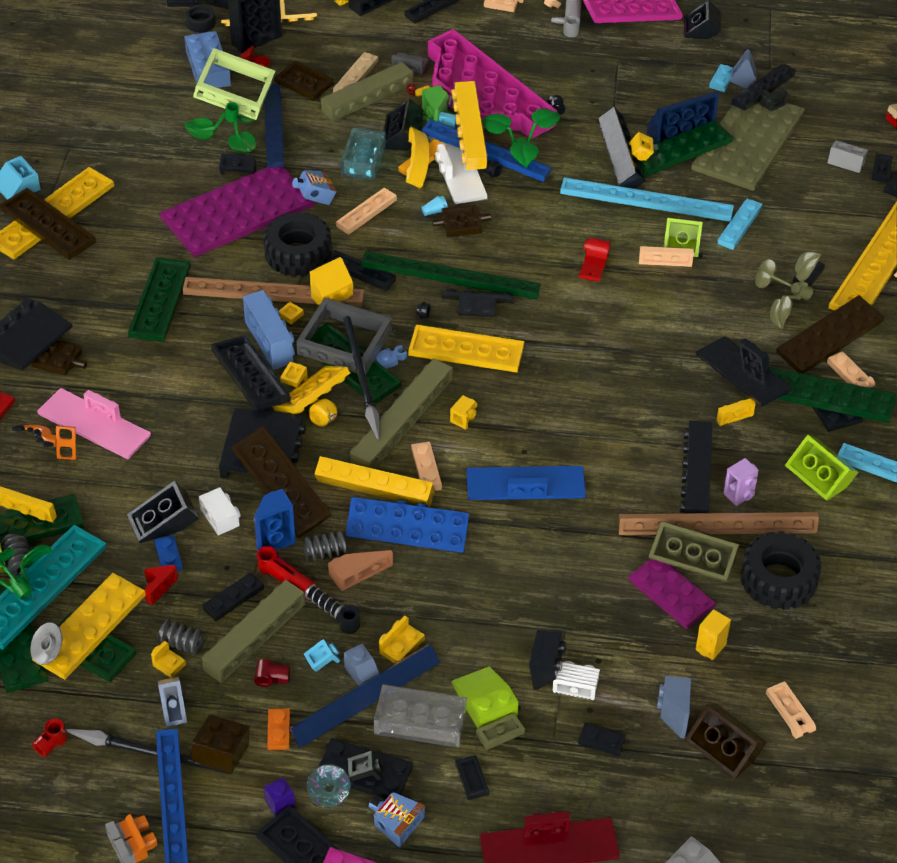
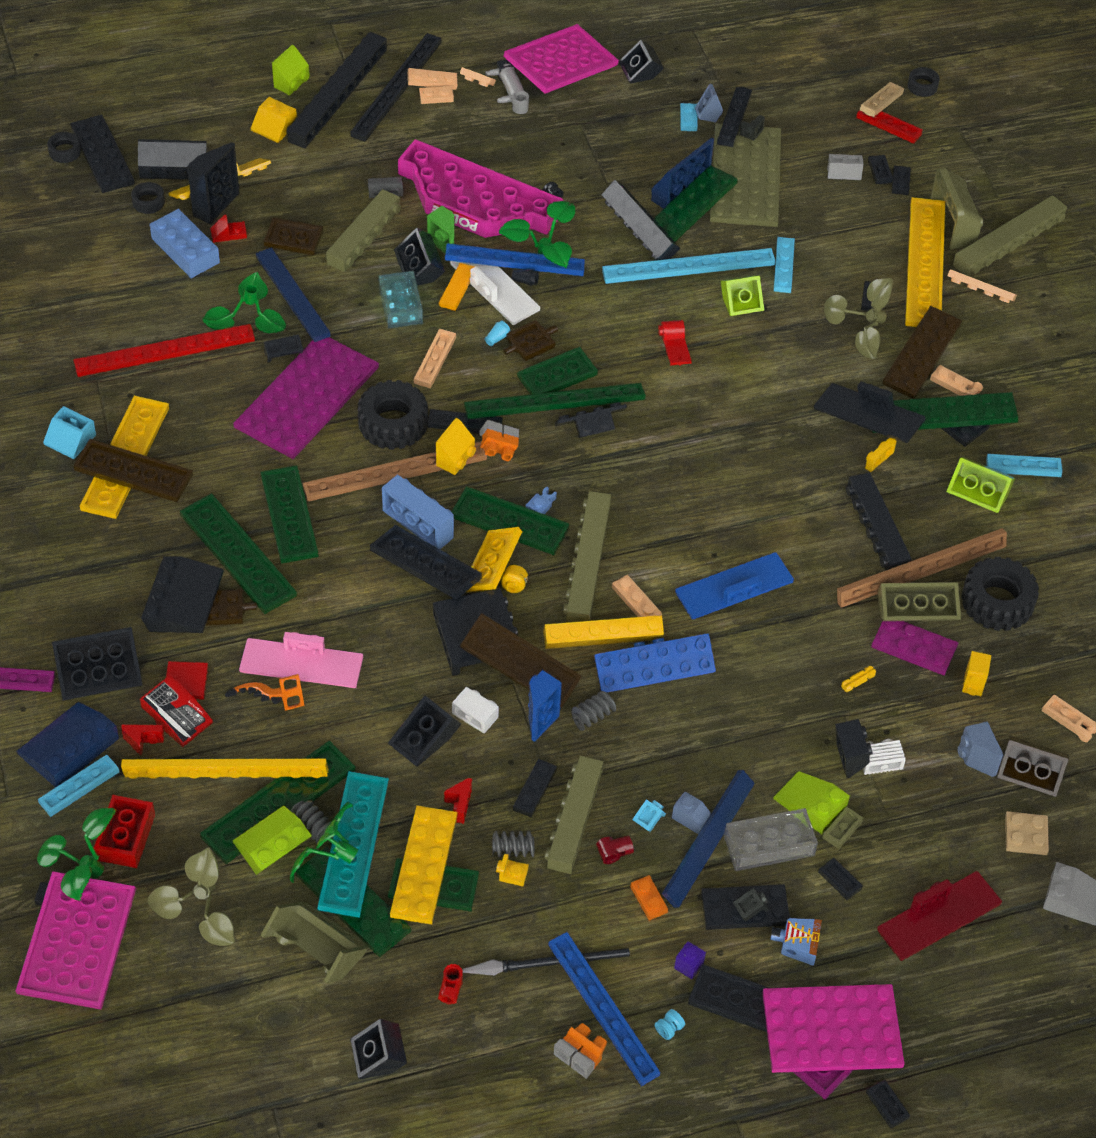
camera: 25 degrees left, 5 degrees up
light grey dish [30,622,63,665] -> none
blue plate [154,535,183,571] -> none
sand blue slope [157,677,187,727] -> none
dark brown brick [191,714,250,774] -> none
yellowish green window [193,48,275,120] -> none
piece [257,546,360,634] -> none
yellow plate [279,302,304,325] -> none
yellow bracket [280,362,308,388] -> none
medium blue torso [292,170,336,205] -> none
dark grey window [297,298,392,375] -> none
clear light blue dish [306,765,351,808] -> none
nougat slope [328,550,393,592] -> none
tan plate [333,52,378,93] -> none
black piece [343,316,379,440] -> none
yellow bracket [379,616,425,664] -> none
arm [406,83,430,97] -> none
yellow slope [406,127,429,188] -> none
yellow plate [408,325,524,373] -> none
black plate [416,302,431,319] -> none
medium azure bracket [439,112,459,130] -> none
yellow brick [450,395,477,430] -> none
yellow brick [451,81,487,170] -> none
black plate [578,722,626,756] -> none
yellow brick [629,132,654,161] -> none
light nougat plate [639,246,694,267] -> none
lavender brick [723,458,759,506] -> none
none -> red plate [73,324,255,377]
none -> dark green plate [180,493,297,615]
none -> orange hips [480,420,519,461]
none -> dark green plate [517,347,598,395]
none -> medium azure wheel [654,1009,685,1040]
none -> yellow axle [841,666,876,692]
none -> tan plate [1005,812,1049,855]

